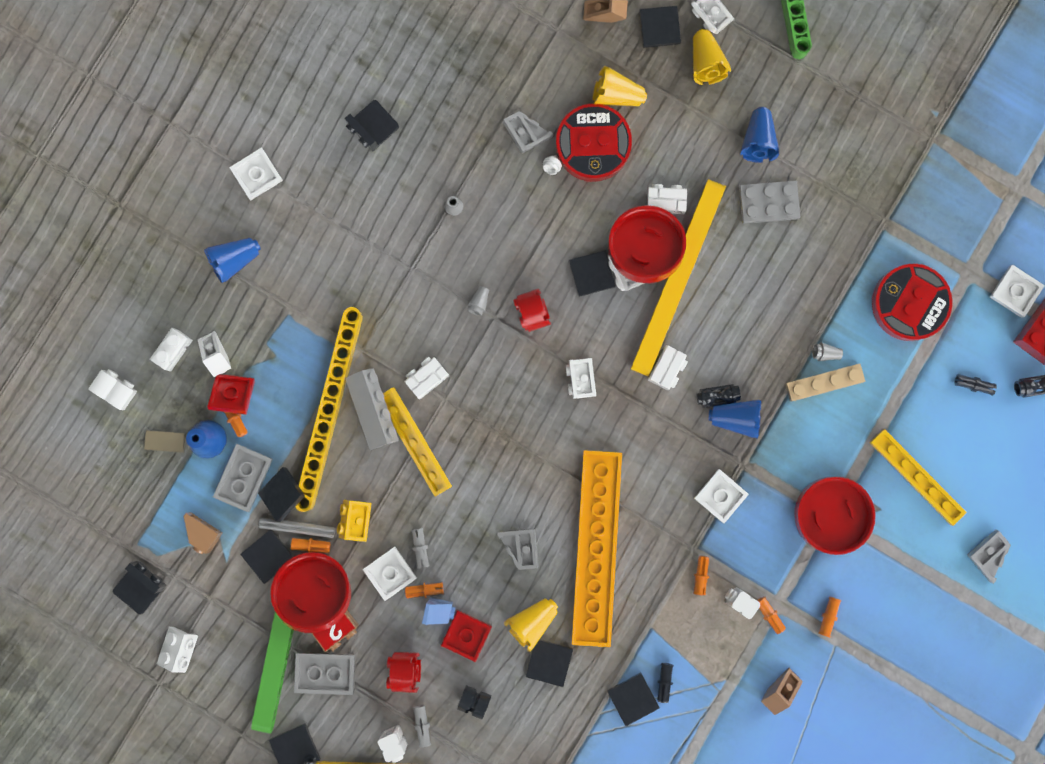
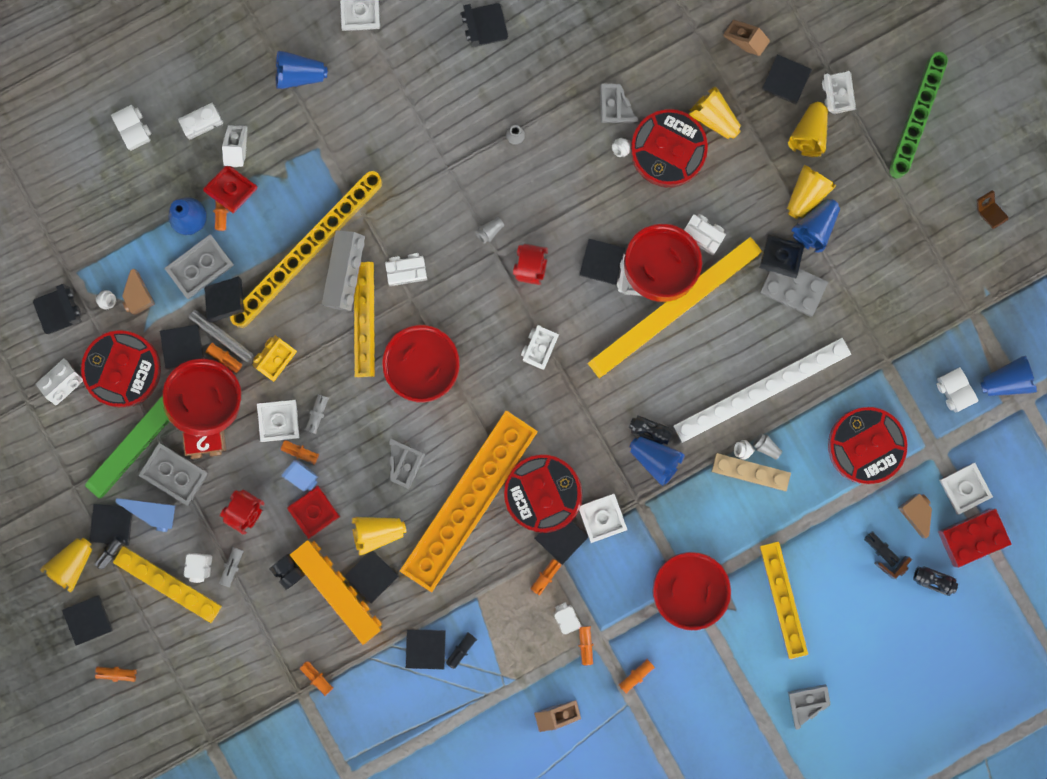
camera: 30 degrees right, 0 degrees up
dark tan tile [144,430,186,452] -> none
white brick [647,345,688,390] -> none
none -> piece [81,330,161,408]
none -> white plate [96,290,116,310]
none -> medium blue slope [116,498,175,532]
none -> light orange brick [290,540,382,645]
none -> red piece [382,325,460,403]
none -> piece [504,455,583,533]
none -> black tile [534,521,588,565]
none -> white plate [673,338,851,443]
none -> white plate [734,440,755,459]
none -> black tile [759,234,805,279]
none -> yellow cone [787,165,836,219]
none -> reddish brown bracket [874,556,912,579]
none -> medium nougat slope [898,494,932,538]
none -> white brick [937,367,978,413]
none -> reddish brown bracket [977,190,1009,229]
none -> blue cone [980,355,1037,396]

